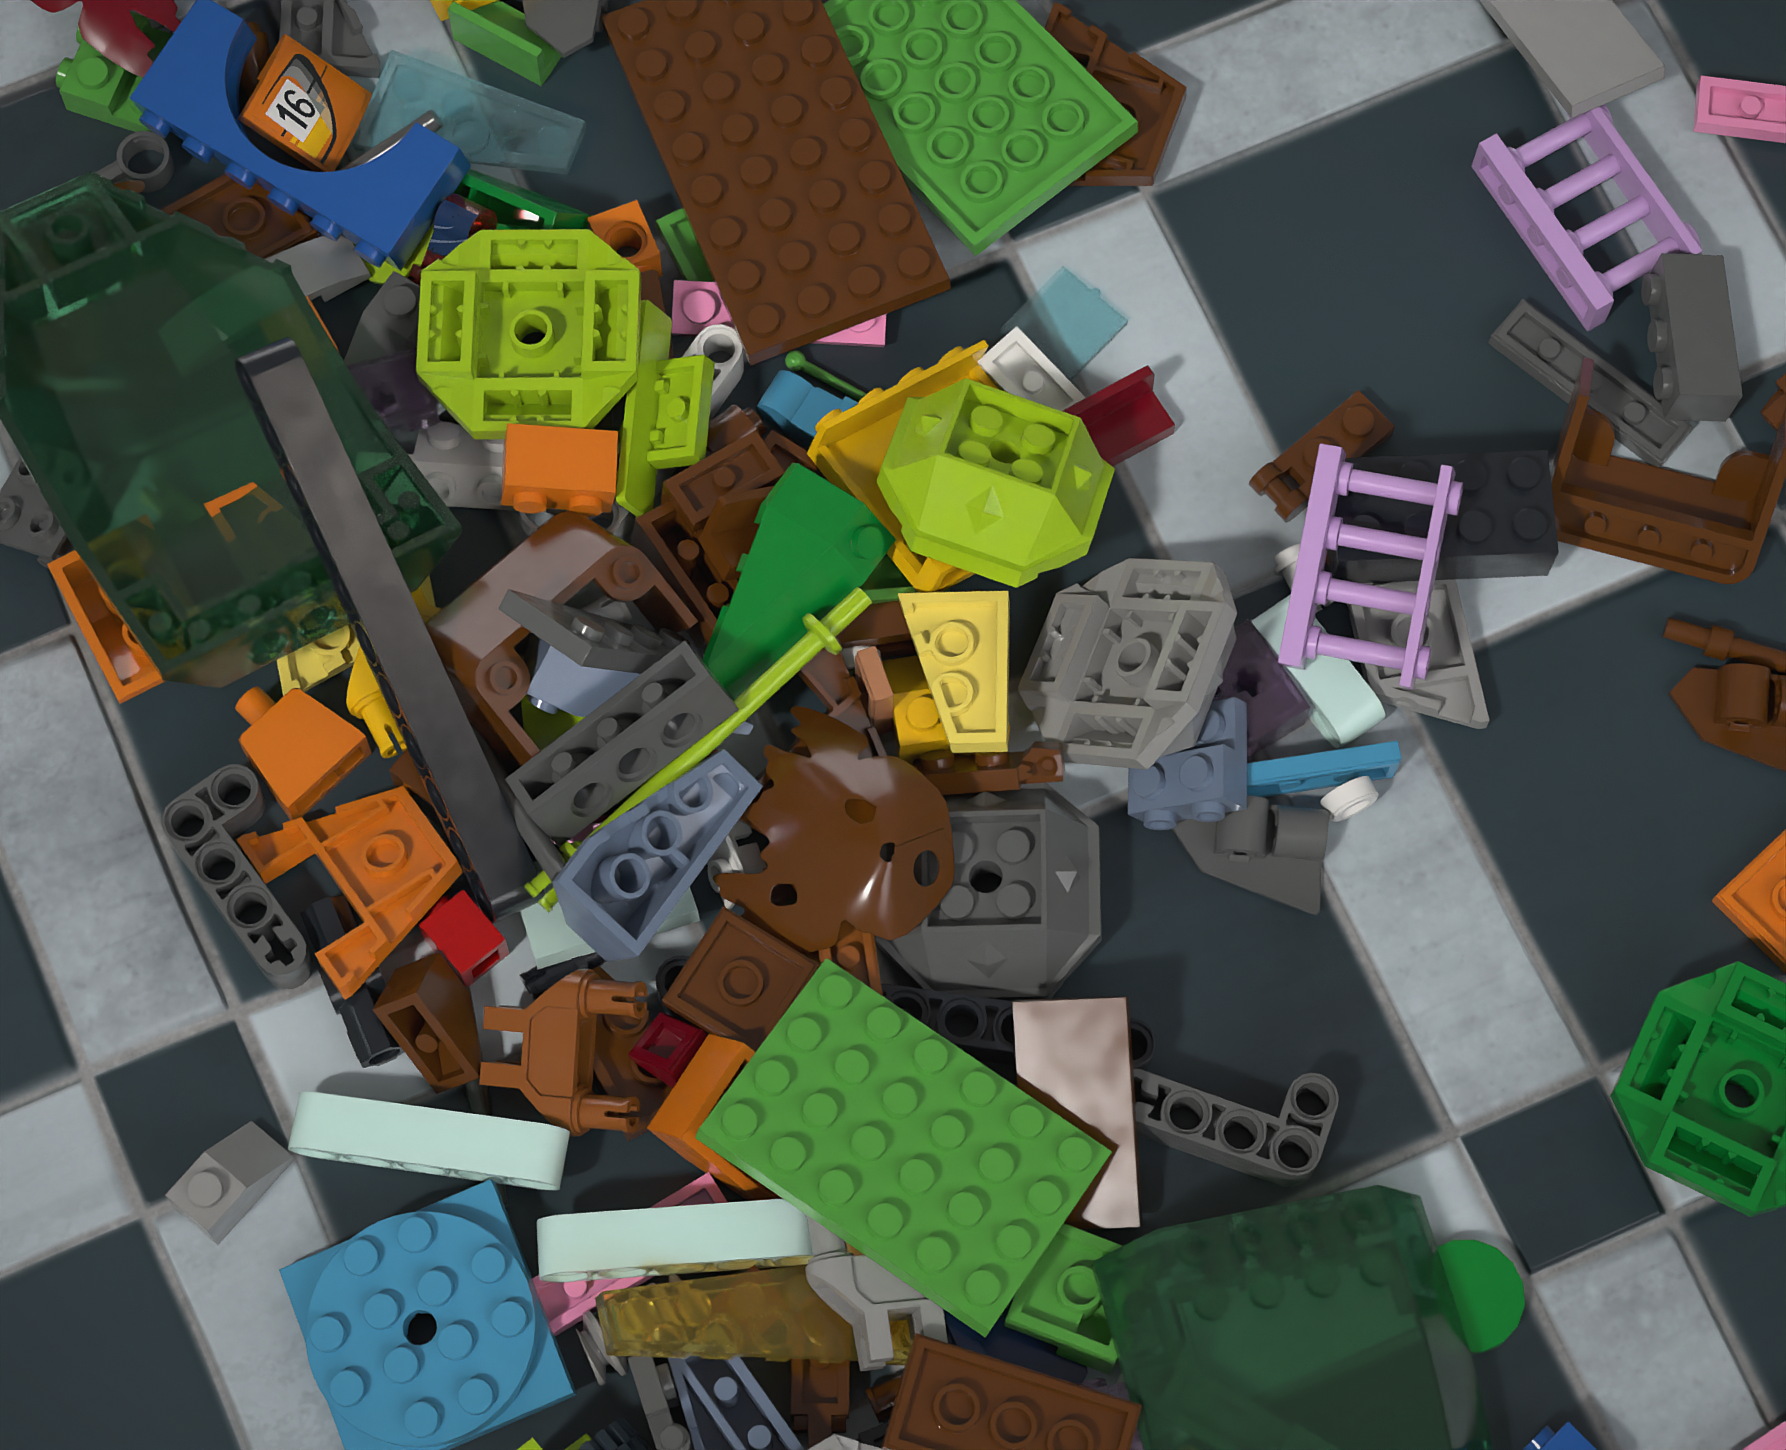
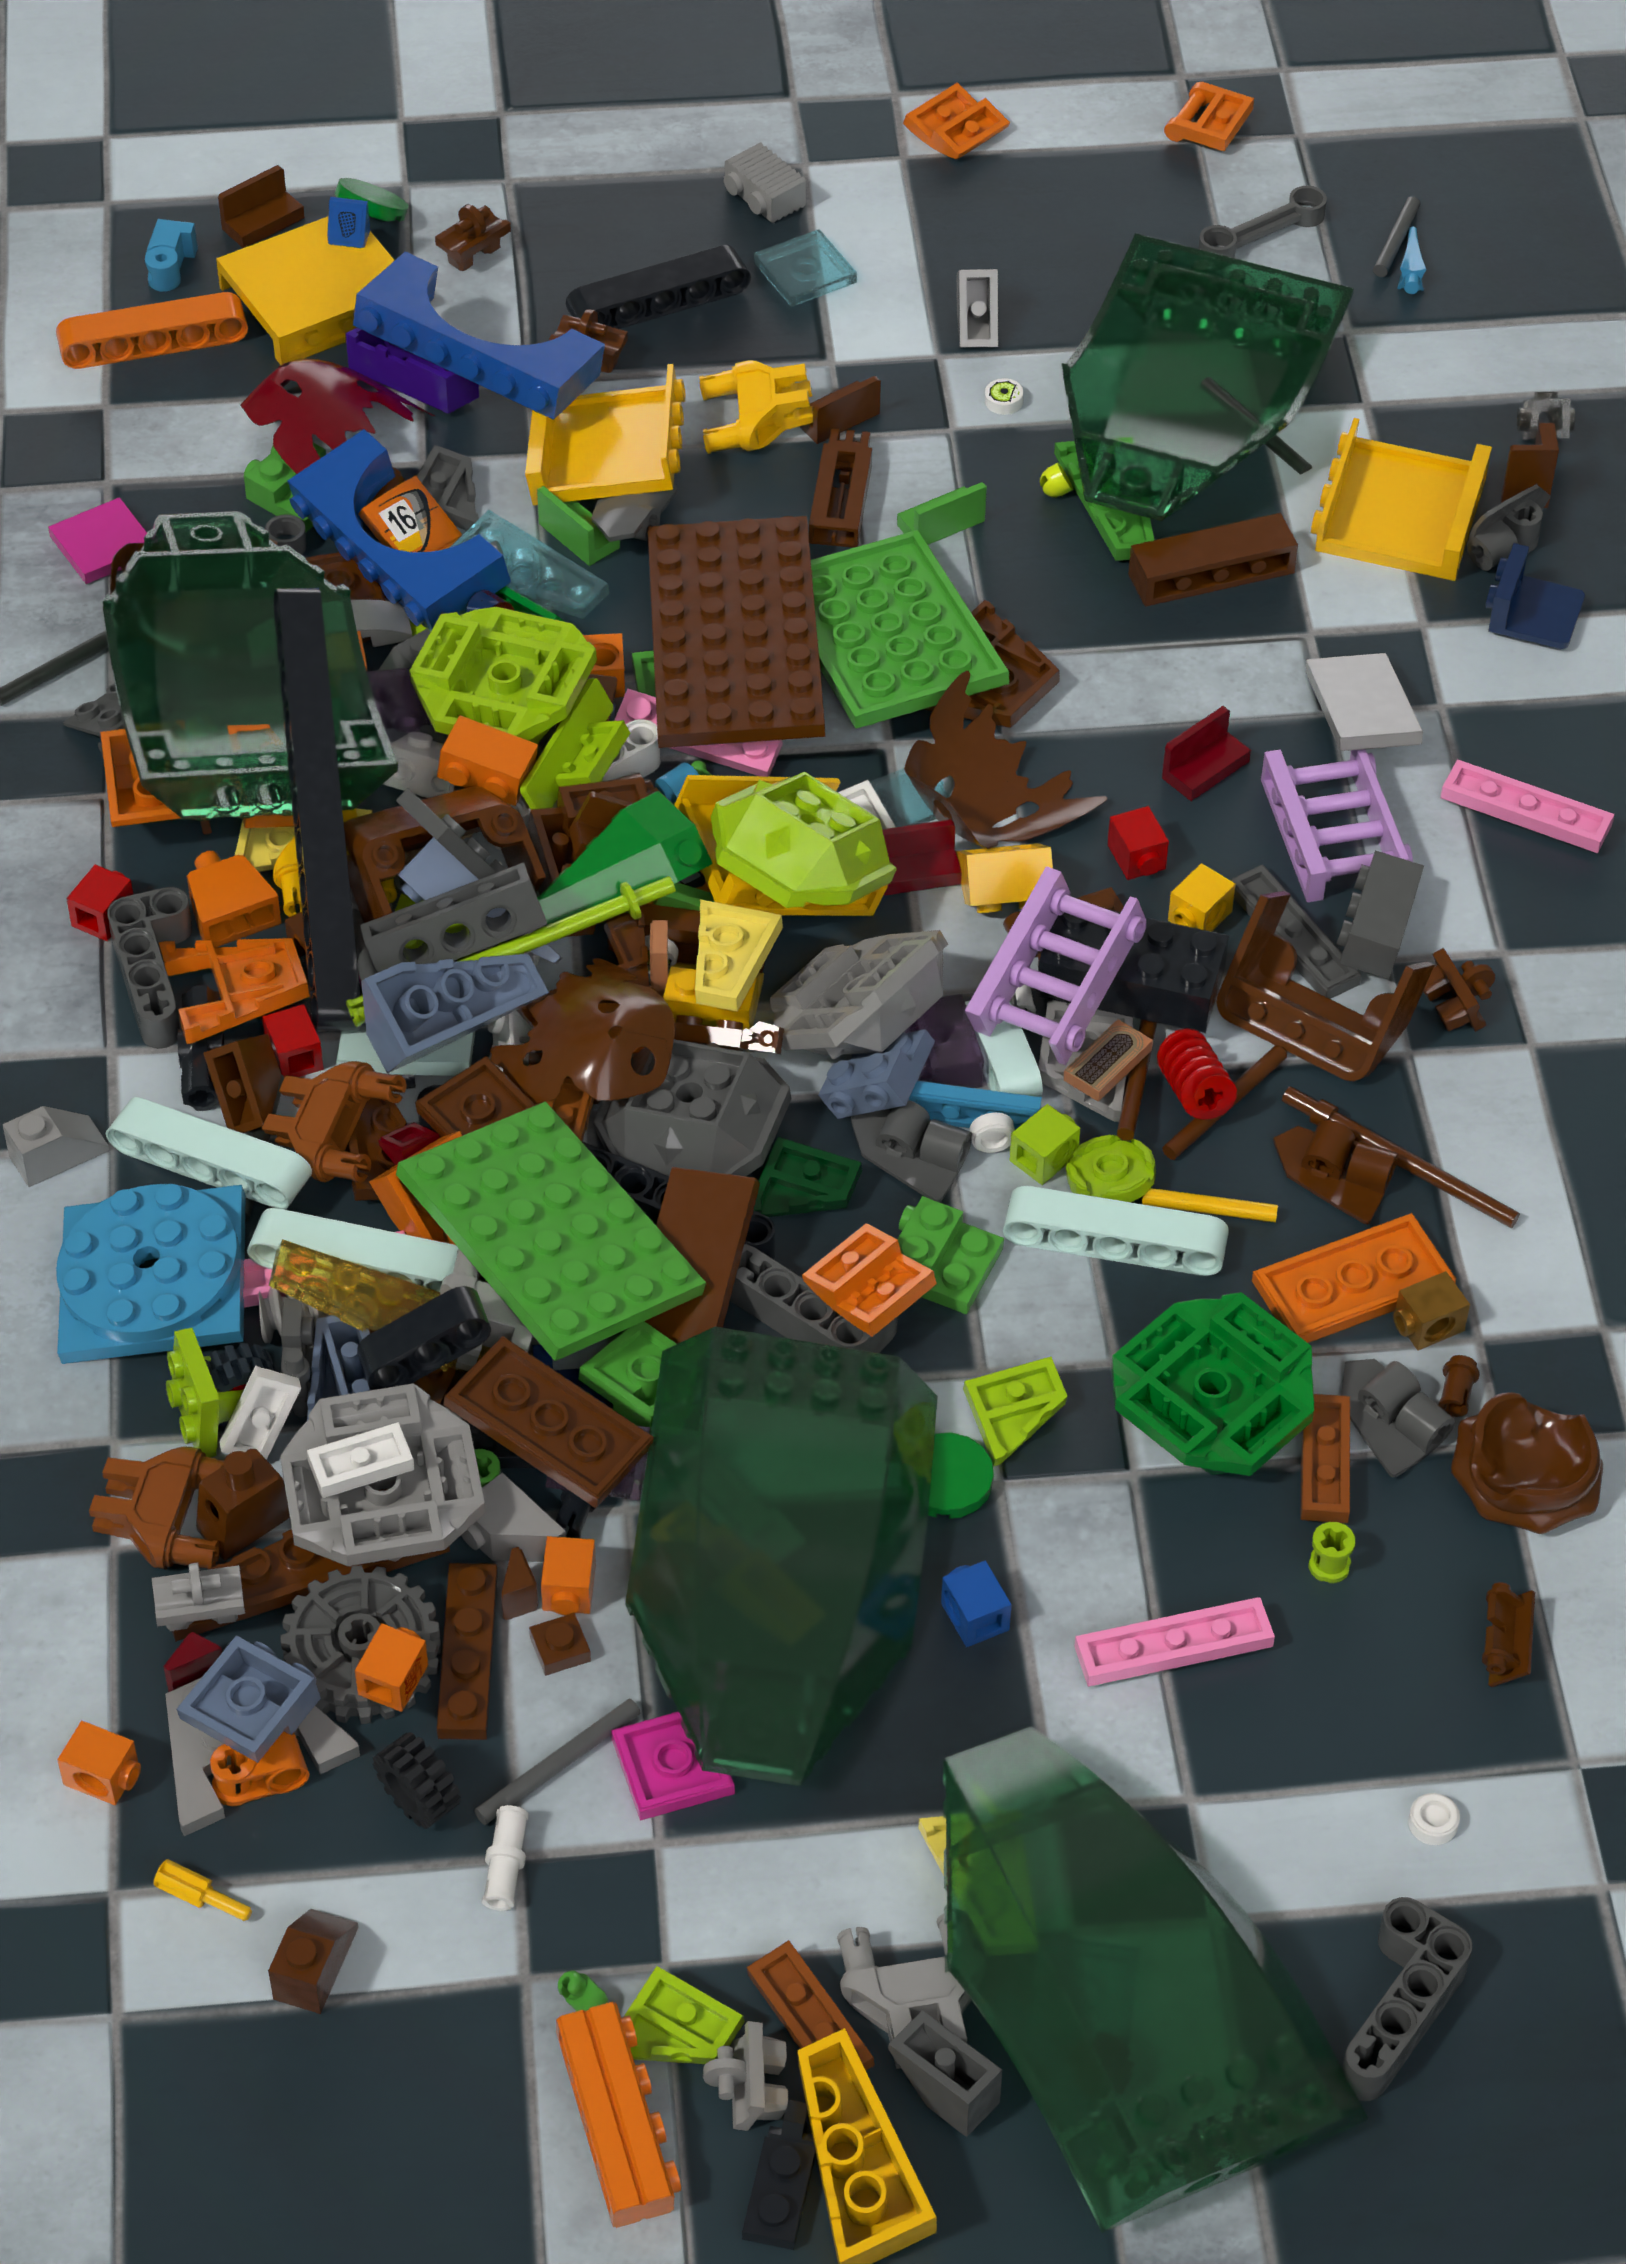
camera: 20 degrees right, 20 degrees down
none -> red brick [66,864,133,942]
none -> black beam [357,1286,491,1390]
none -> dark green wing [754,1137,862,1217]
none -> orange slope [802,1223,937,1337]
none -> bright green plate [897,1196,1004,1315]
none -> reddish brown piece [904,671,1107,849]
none -> yellow slope [956,843,1053,913]
none -> lime wing [963,1356,1068,1467]
none -> light aqua beam [1003,1186,1229,1276]
none -> lime brick [1009,1104,1080,1185]
none -> tile [1064,1019,1153,1102]
none -> lime tile [1066,1135,1156,1202]
none -> red brick [1107,806,1169,880]
none -> reddish brown bar [1117,1019,1157,1141]
none -> yellow bar [1142,1188,1278,1223]
none -> red piece [1157,1028,1237,1120]
none -> dark red panel [1162,706,1251,801]
none -> reddish brown bar [1162,1045,1287,1160]
none -> yellow brick [1168,863,1236,932]

